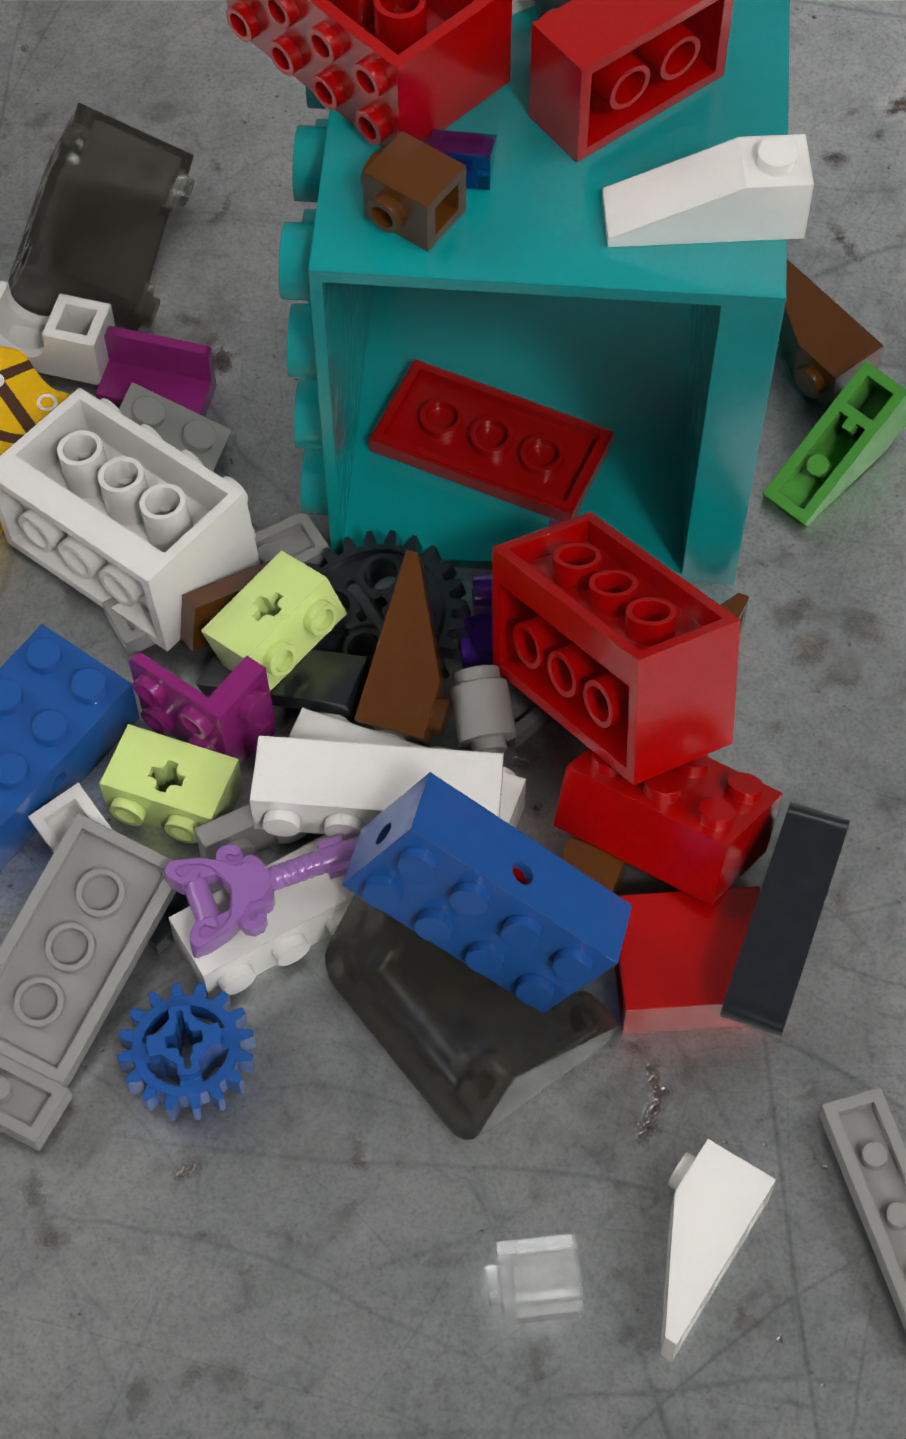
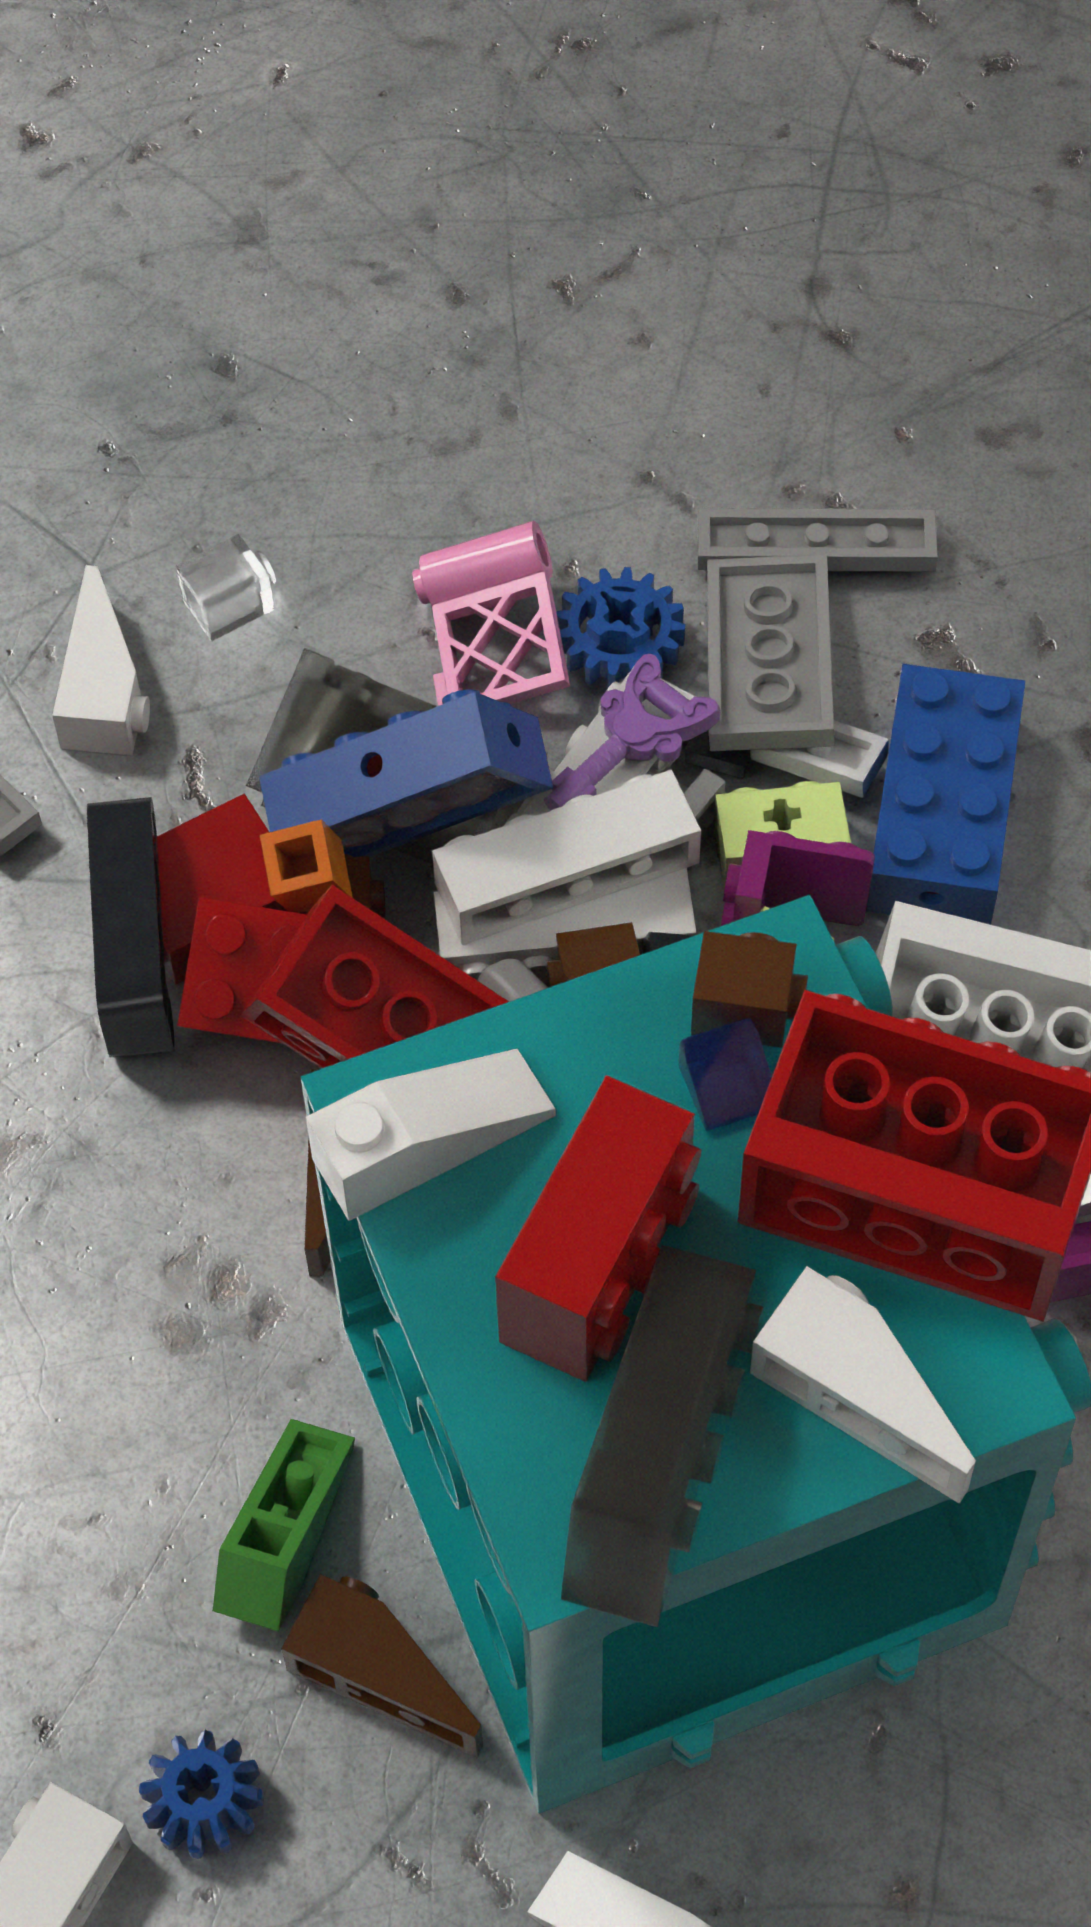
camera: 155 degrees right, 0 degrees up
none -> orange brick [260,819,353,913]
none -> bright pink piece [412,520,570,706]

